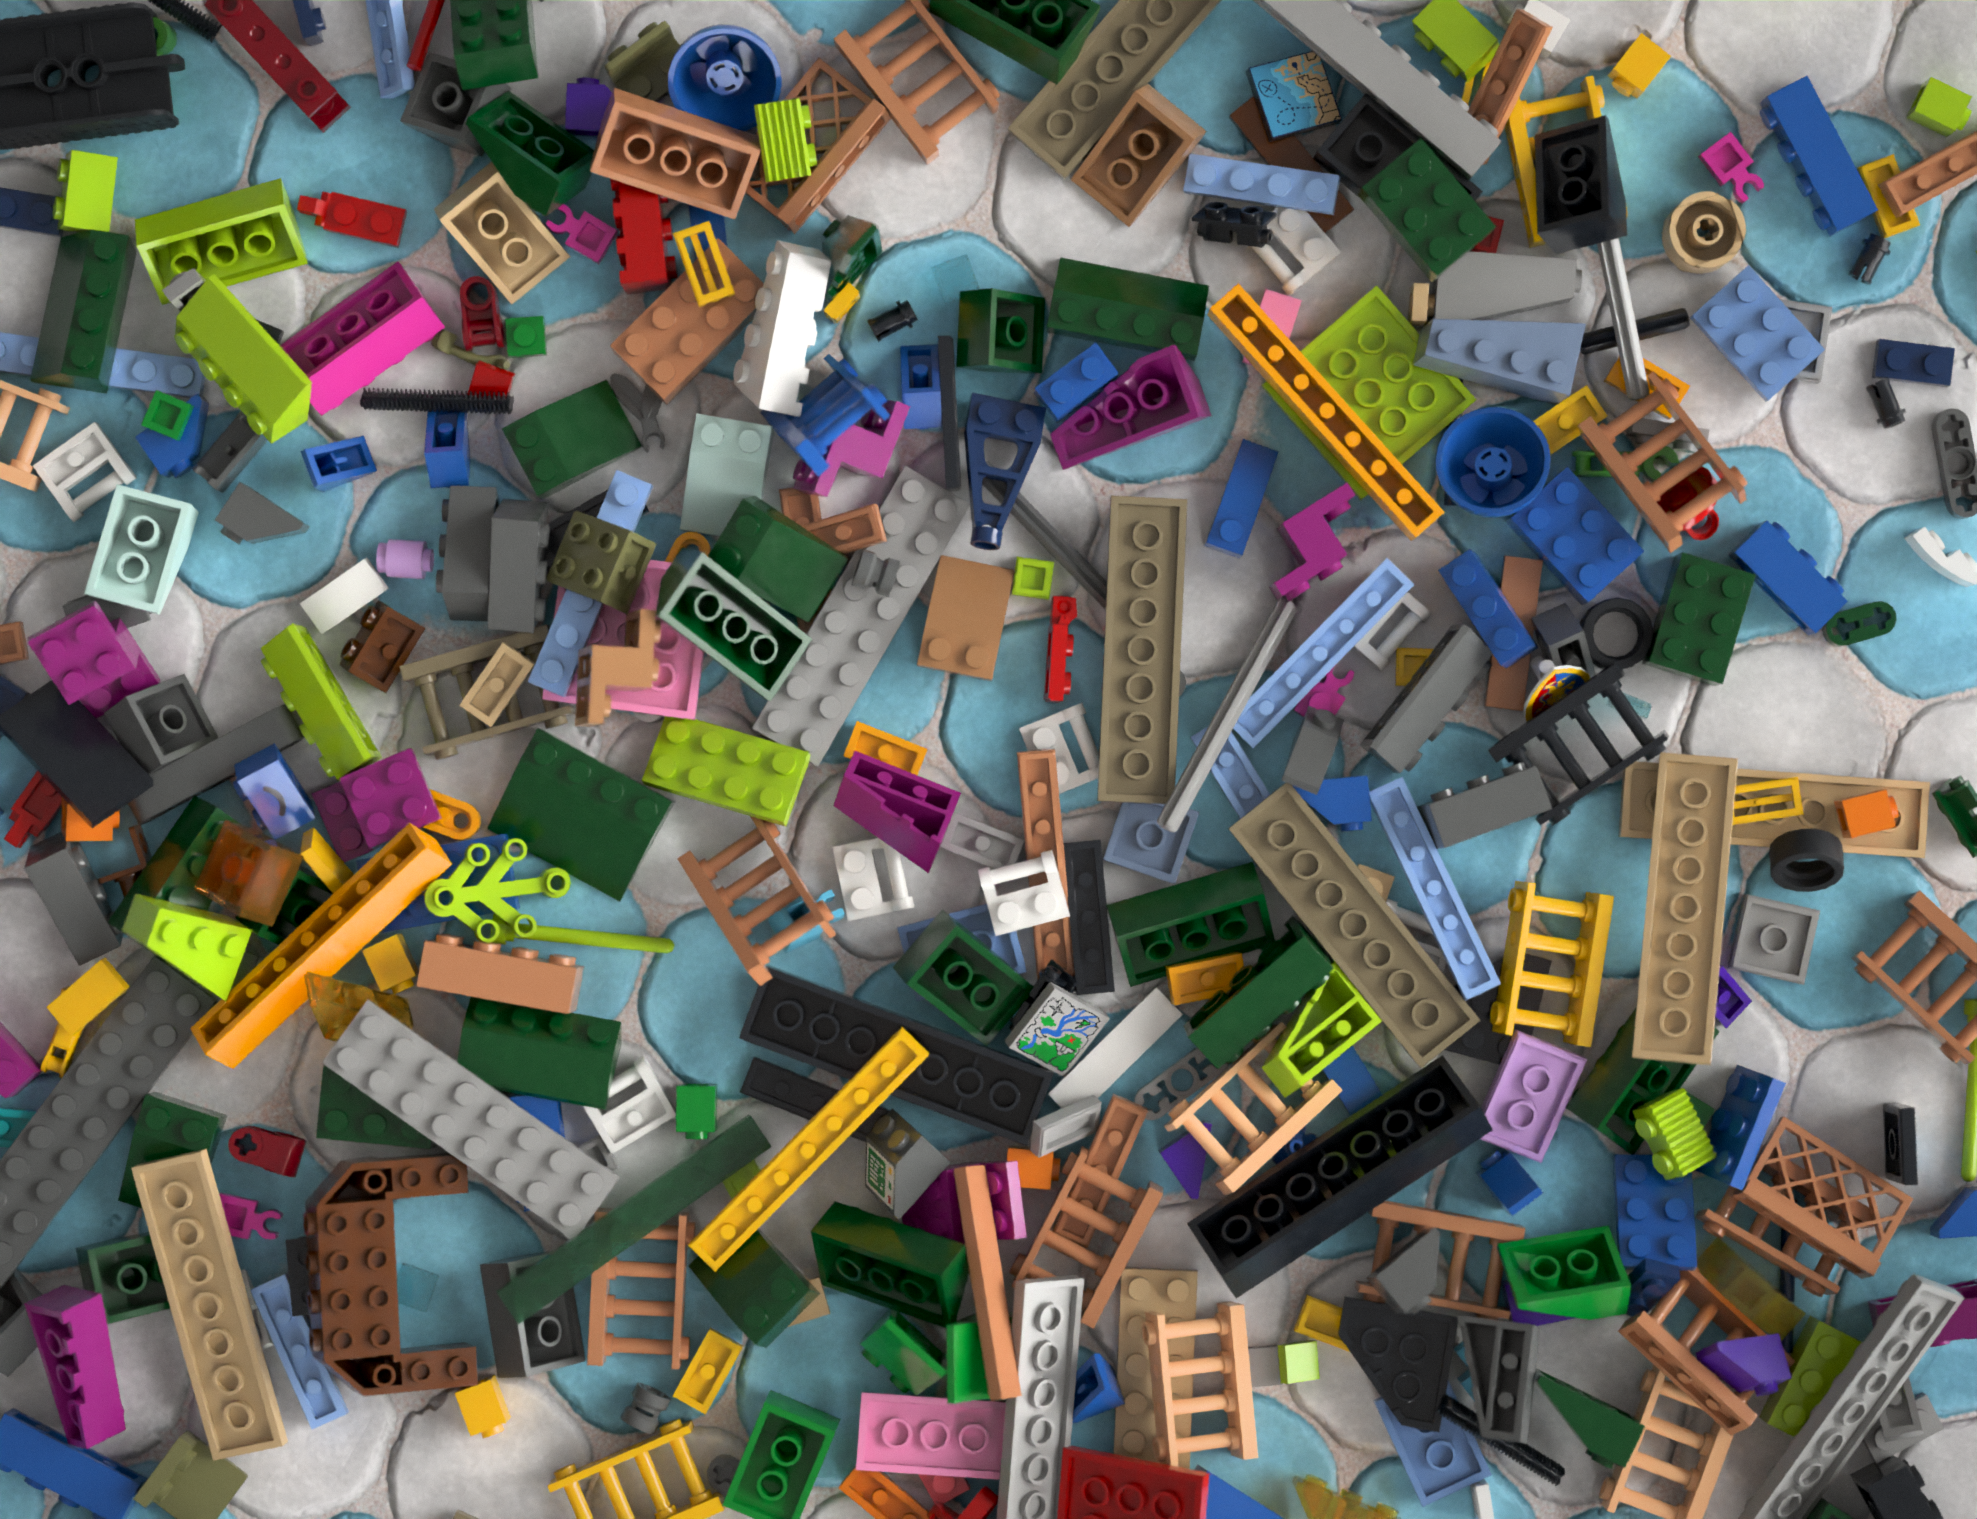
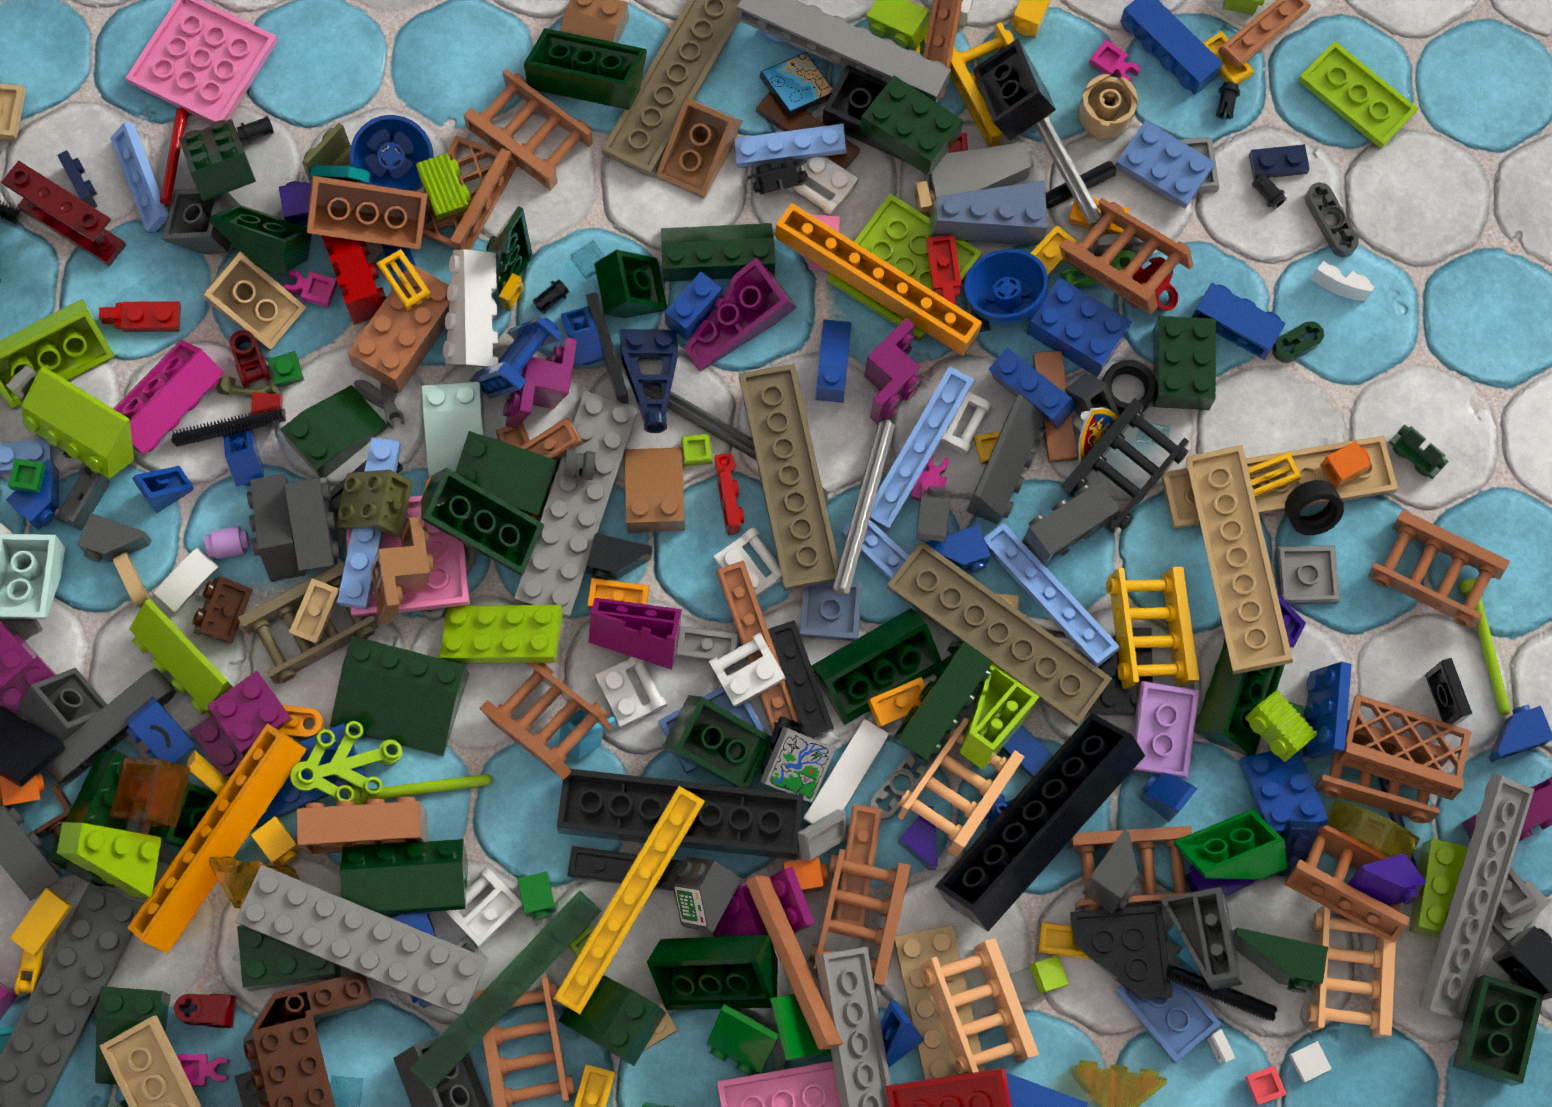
camera: 15 degrees left, 15 degrees down
none -> tan beam [113,552,149,607]
none -> teal tile [310,165,370,182]
none -> black slope [586,533,653,580]
none -> red hinge [926,235,962,305]

